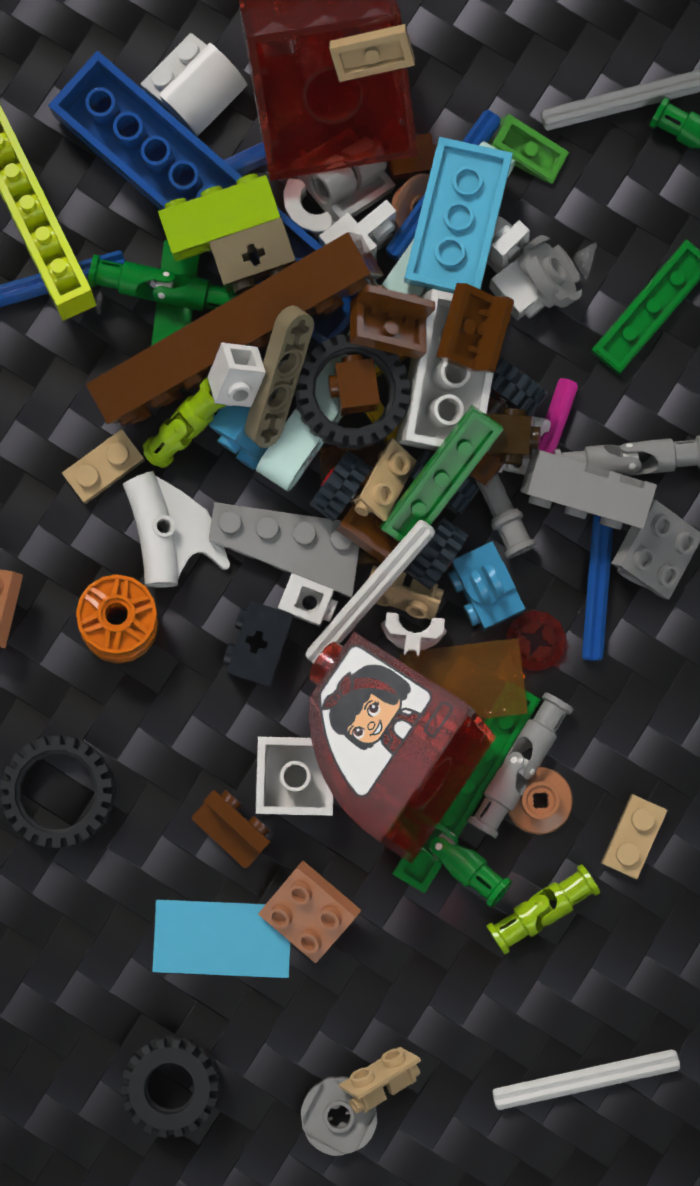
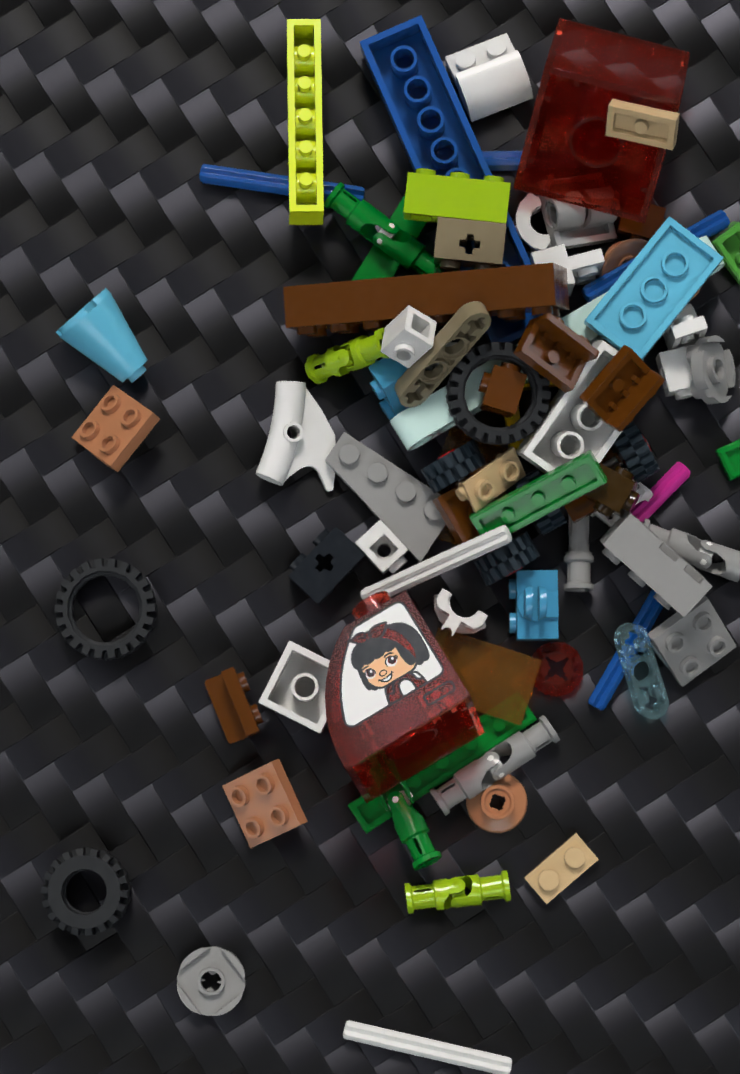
camera: 30 degrees right, 0 degrees up
tan plate [62,429,145,504] -> none
orange wheel [76,574,158,664] -> none
medium azure sticker [152,900,290,978] -> none
tan hinge [338,1047,421,1114] -> none
tan hinge [368,566,444,620] -> none
none -> clear light blue beam [614,623,669,719]

